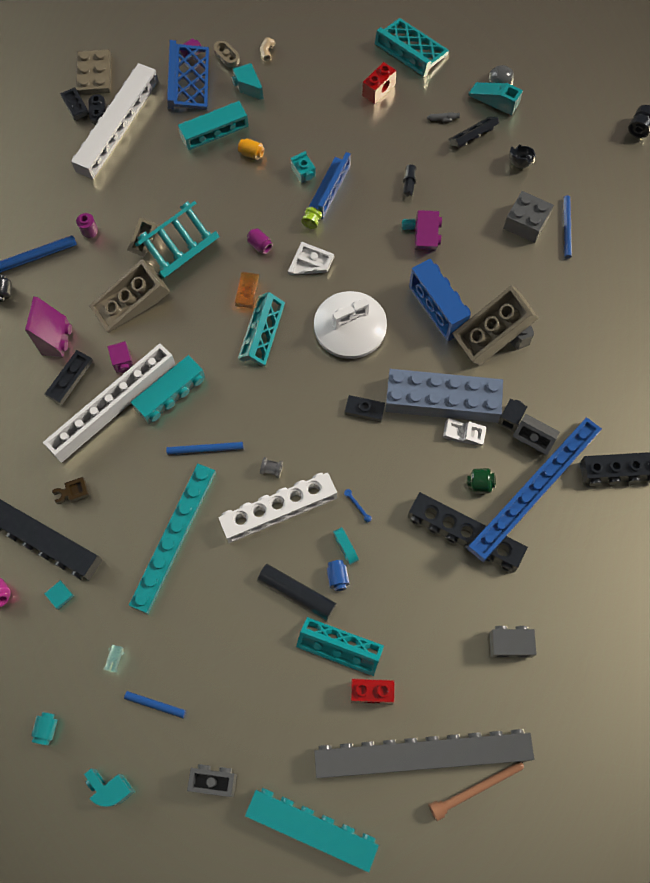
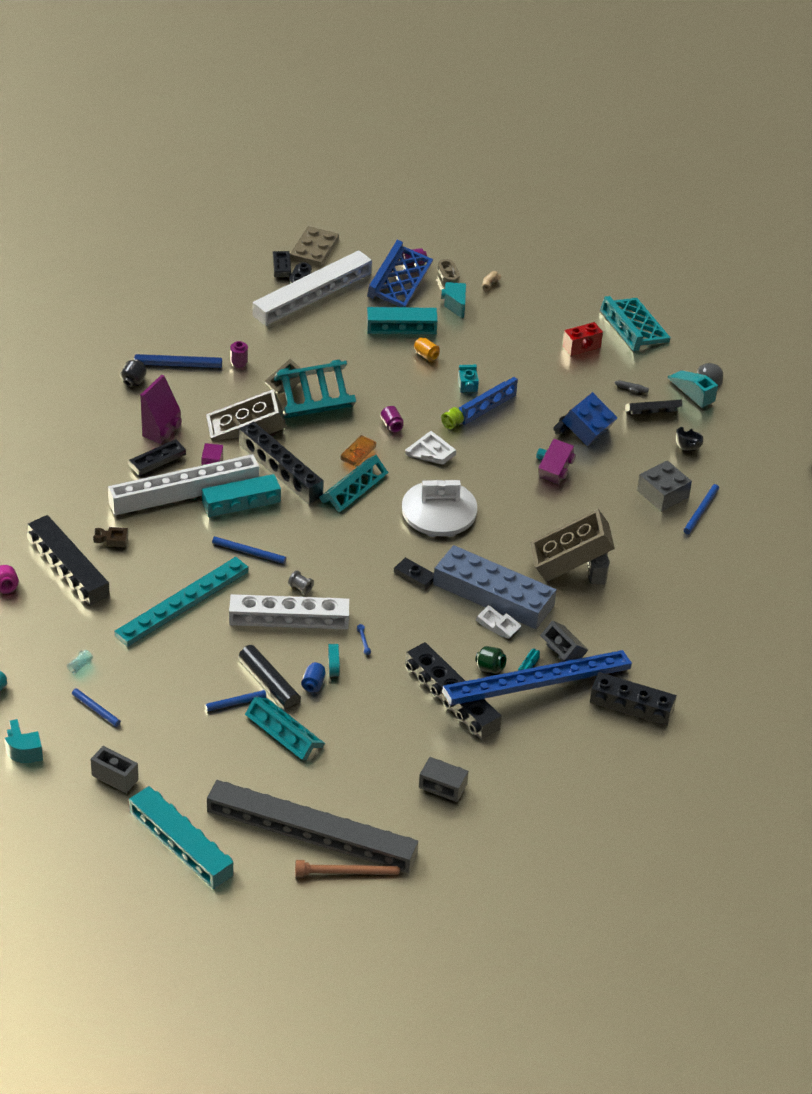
camera: 20 degrees right, 25 degrees down
teal tile [44,580,74,610] -> none
red brick [351,679,395,705] -> none
blue brick [409,259,471,342] -> none
black brick [498,398,528,432] -> none
none -> blue bar [205,690,266,712]
none -> black brick [239,421,324,505]
none -> teal piece [518,648,540,671]
none -> blue brick [562,392,618,447]

